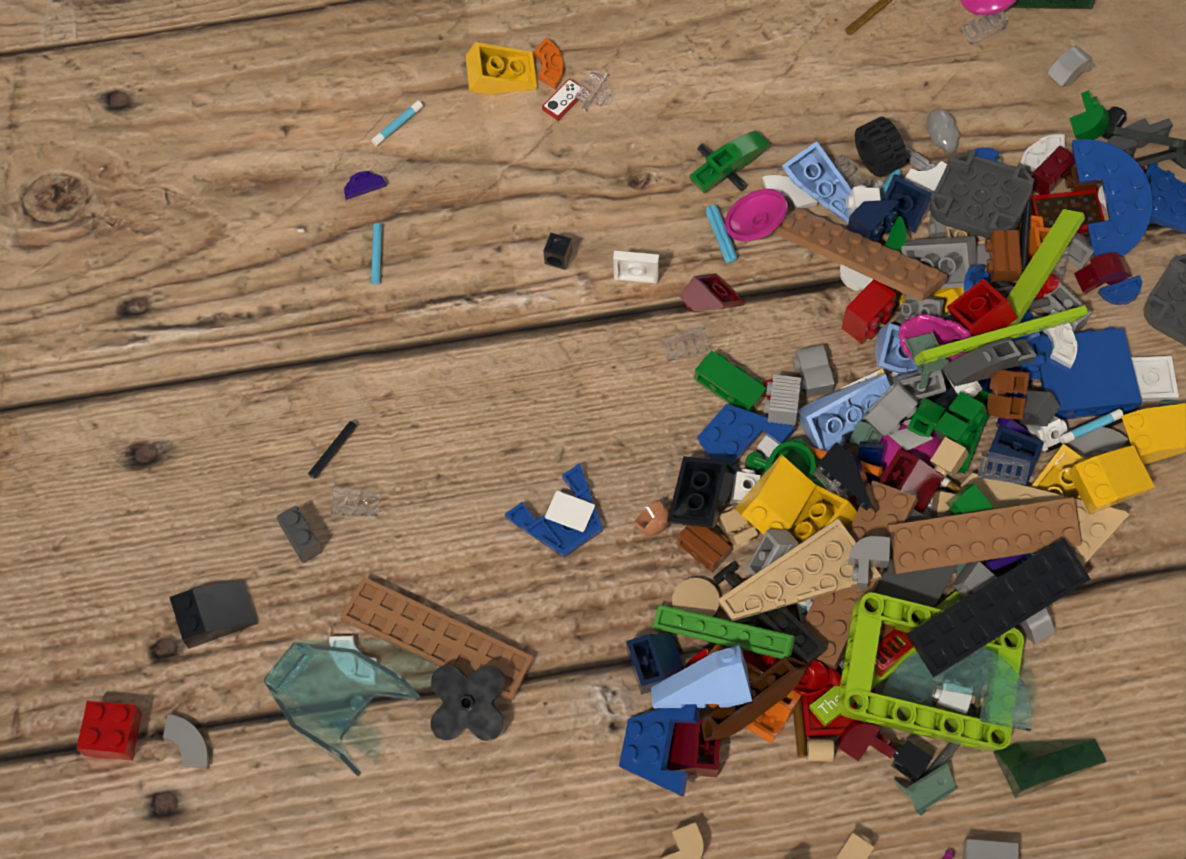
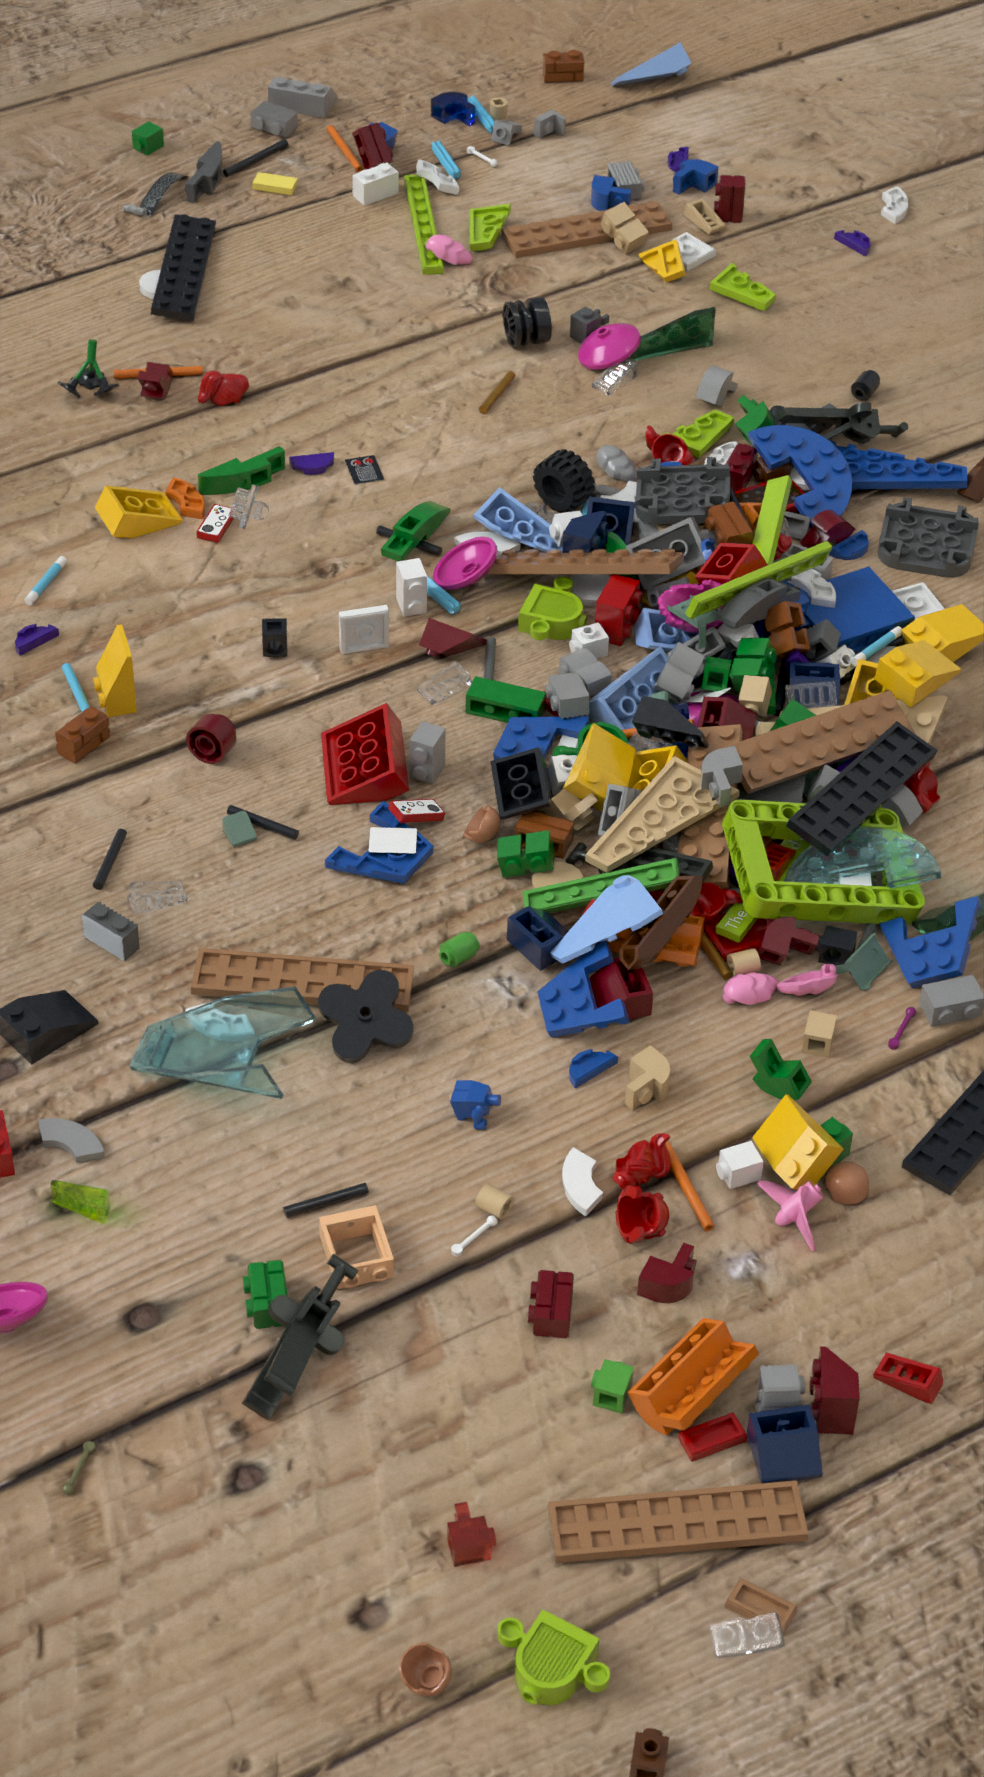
camera: 25 degrees left, 20 degrees down
none -> clear neon green slope [50,1180,110,1224]
none -> dark orange brick [55,706,110,763]
none -> yellow slope [93,624,137,717]
none -> dark red piece [186,714,237,764]
none -> green slope [198,446,285,495]
none -> sand green slope [222,811,257,848]
none -> black bar [227,805,299,840]
none -> dark purple tile [289,452,334,475]
none -> red slope [321,703,409,805]
none -> black sticker [345,455,384,484]
none -> tile [388,799,446,823]
none -> white brick [396,558,427,617]
none -> light grey brick [410,721,446,784]
none -> bright green brick [439,932,480,967]
none -> blue piece [450,1080,501,1130]
none -> dark grey piece [484,637,496,680]
none -> green piece [497,830,555,878]
none -> lime piece [518,576,588,641]
none -> white brick [569,622,609,659]
none -> blue tile [569,1049,618,1088]
none -> red hair [645,425,694,466]
none -> lime wing [662,410,734,458]
none -> bright pink arm [722,972,778,1005]
none -> black piece [775,659,788,716]
none -> bright pink arm [777,964,837,996]
none -> blue wing [880,896,982,989]
none -> red hair [904,762,940,814]

